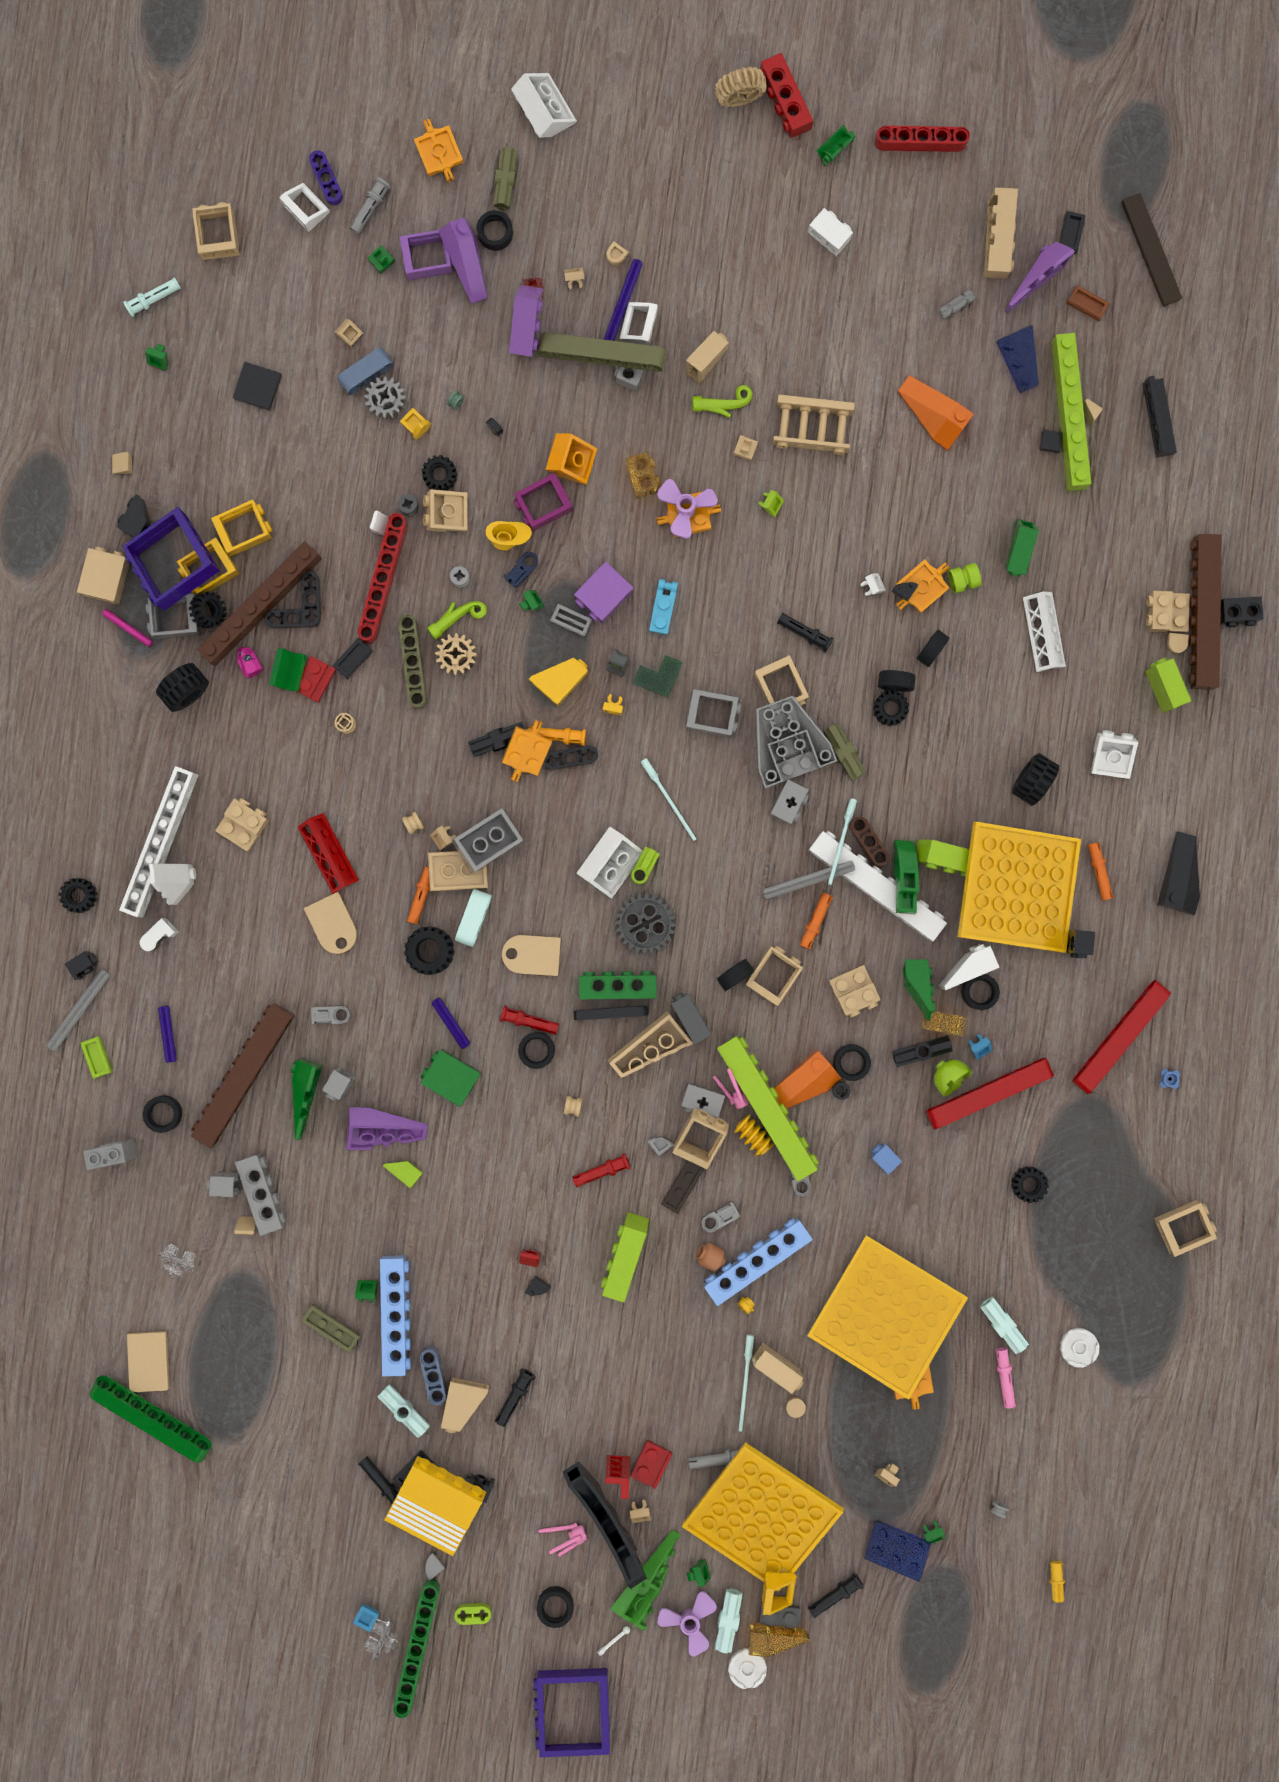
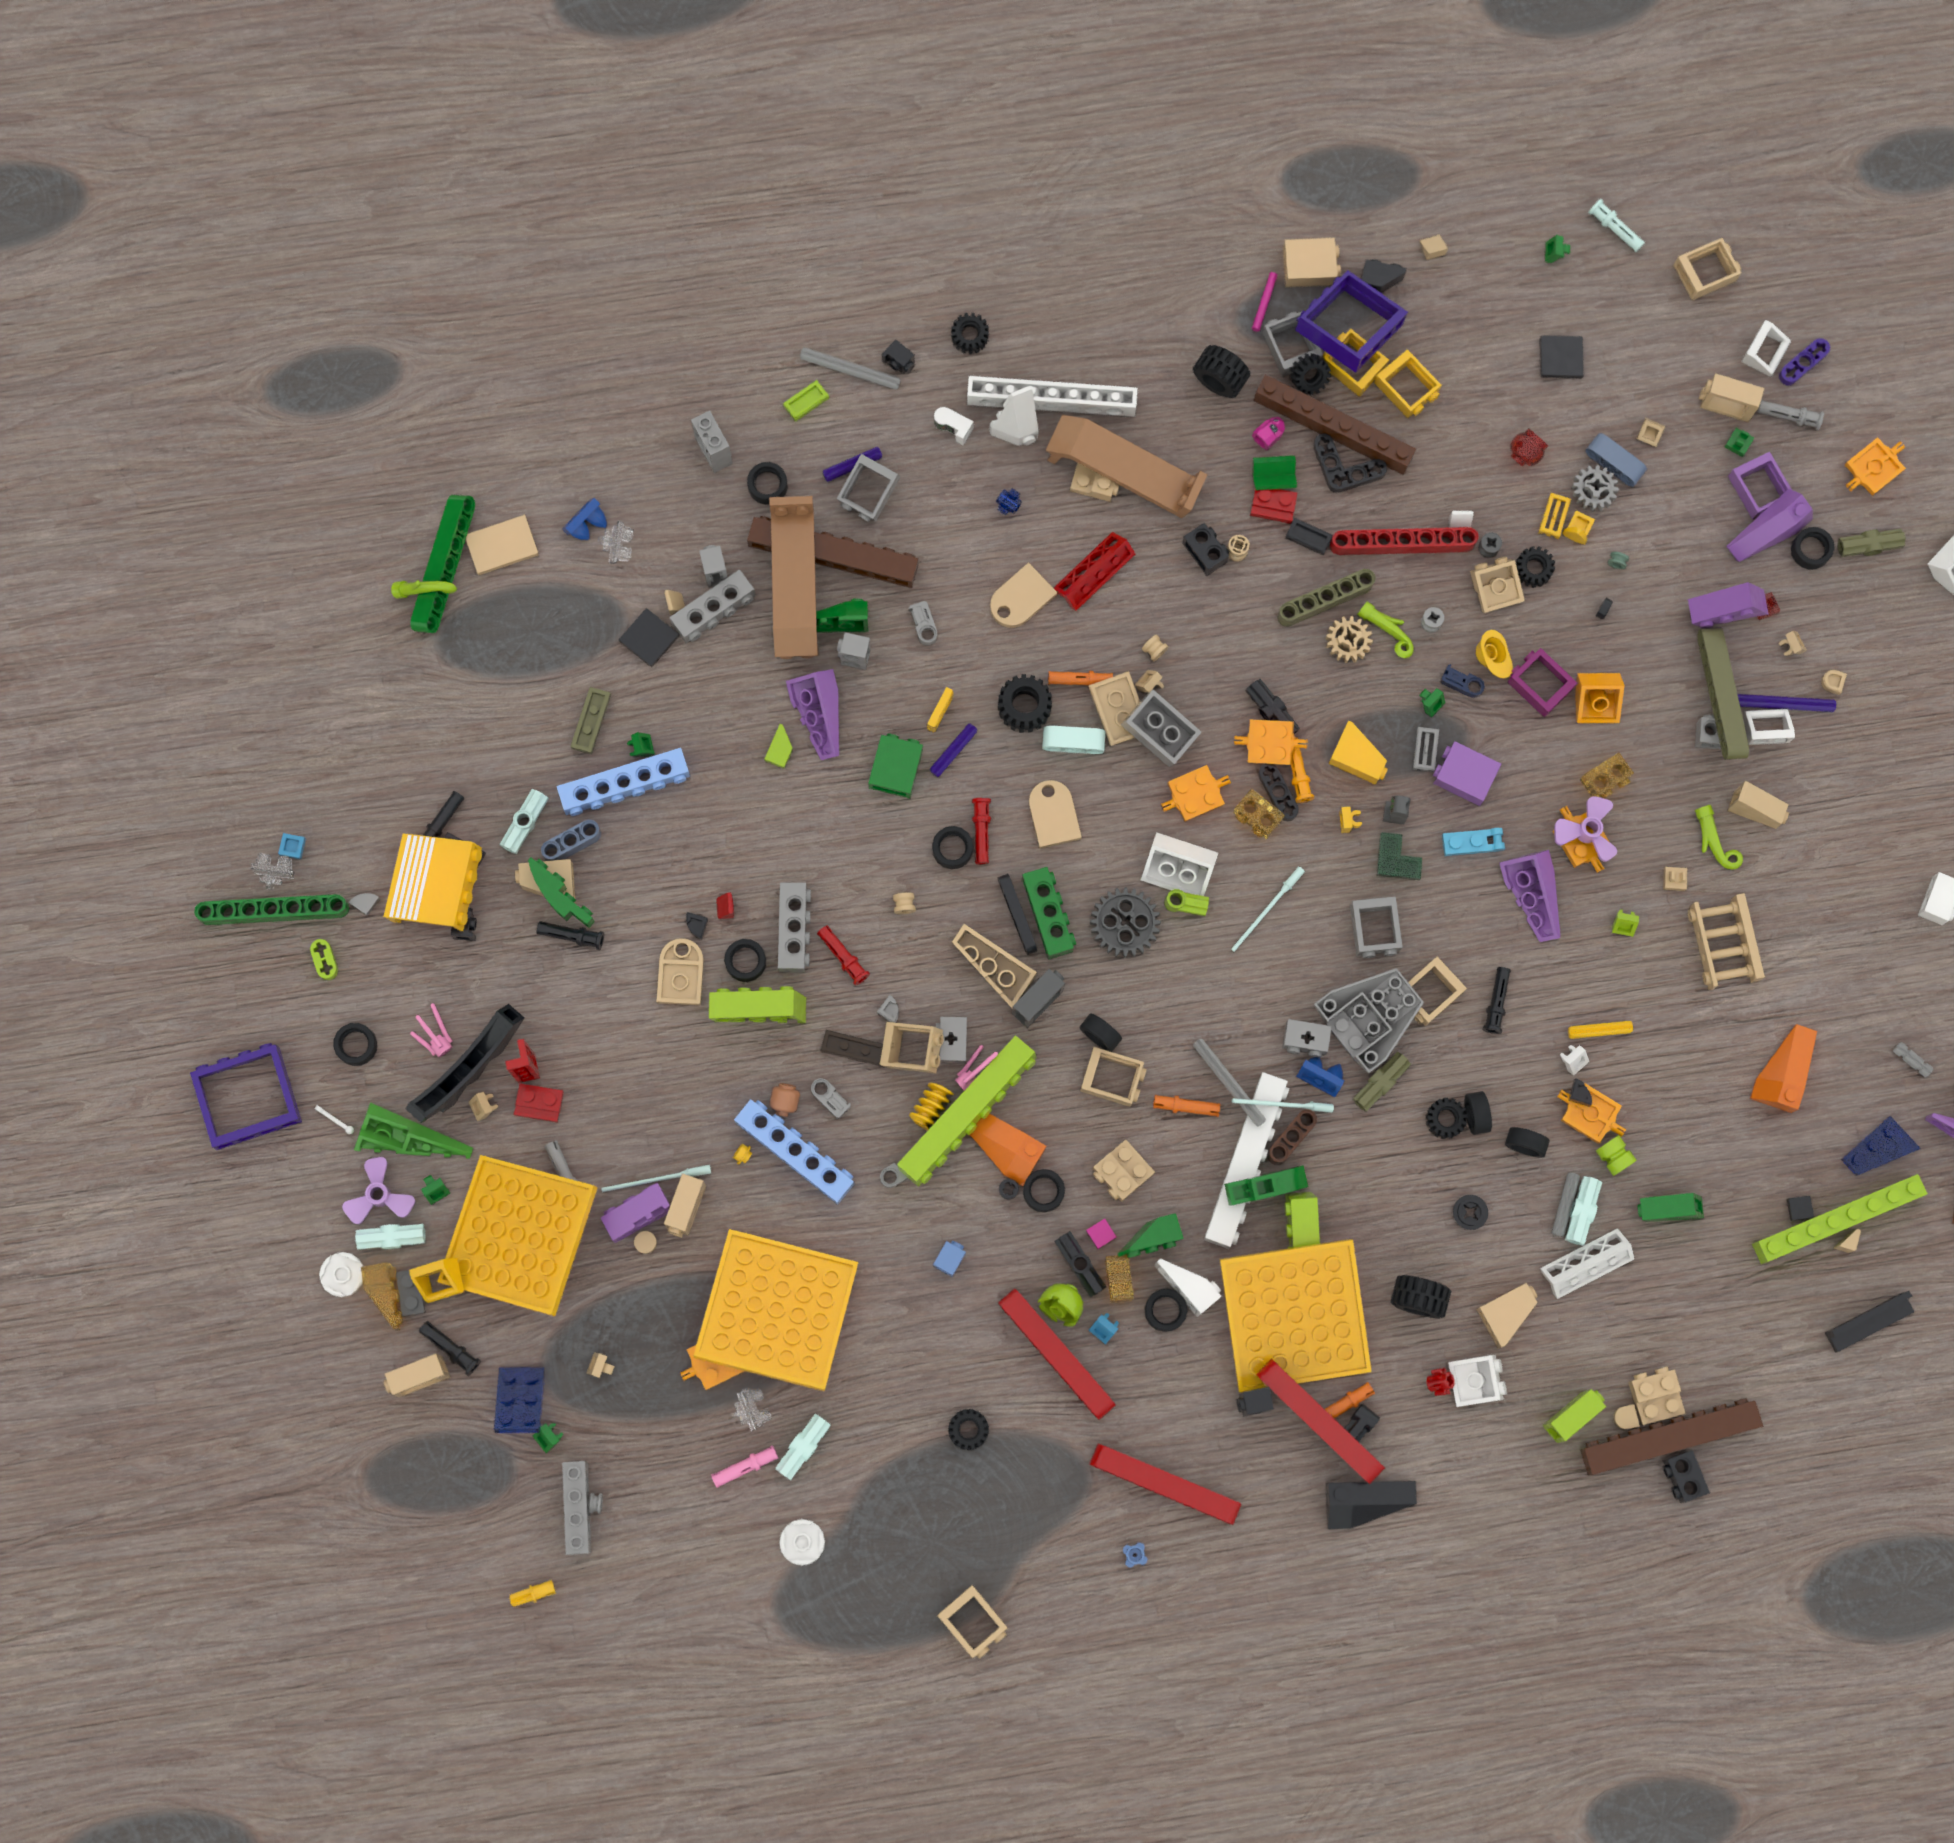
camera: 70 degrees right, 10 degrees down
none -> tan window [384,1354,451,1397]
none -> lime plant [391,580,457,599]
none -> green slope [528,857,595,928]
none -> blue tile [562,498,607,540]
none -> light grey brick [562,1461,592,1555]
none -> medium lavender wedge [601,1183,671,1243]
none -> black tile [619,608,679,668]
none -> tan tile [656,939,704,1005]
none -> black tyre [724,939,766,982]
none -> clear hips [731,1388,771,1432]
none -> medium nougat panel [769,496,819,659]
none -> light grey brick [778,883,811,973]
none -> light grey window [837,454,900,522]
none -> yellow tile [927,687,954,733]
none -> clear blue gear [996,488,1022,516]
none -> medium nougat panel [1045,415,1208,518]
none -> dark pink tile [1086,1218,1117,1249]
none -> light orange plate [1161,765,1231,822]
none -> black brick [1182,523,1229,576]
none -> clear yellow brick [1233,788,1285,839]
none -> red beam [1256,1359,1385,1484]
none -> blue tile [1296,1057,1344,1097]
none -> black piece [1344,1403,1380,1442]
none -> red gear [1426,1368,1455,1396]
none -> black gear [1453,1195,1488,1230]
none -> tan slope [1476,1283,1537,1349]
none -> medium lavender wedge [1499,850,1561,942]
none -> clear red piece [1510,428,1548,467]
none -> yellow tile [1538,493,1571,539]
none -> light grey axle [1552,1172,1580,1237]
none -> light aqua piece [1565,1176,1602,1246]
none -> yellow axle [1568,1021,1633,1039]
none -> tan window [1699,373,1764,422]

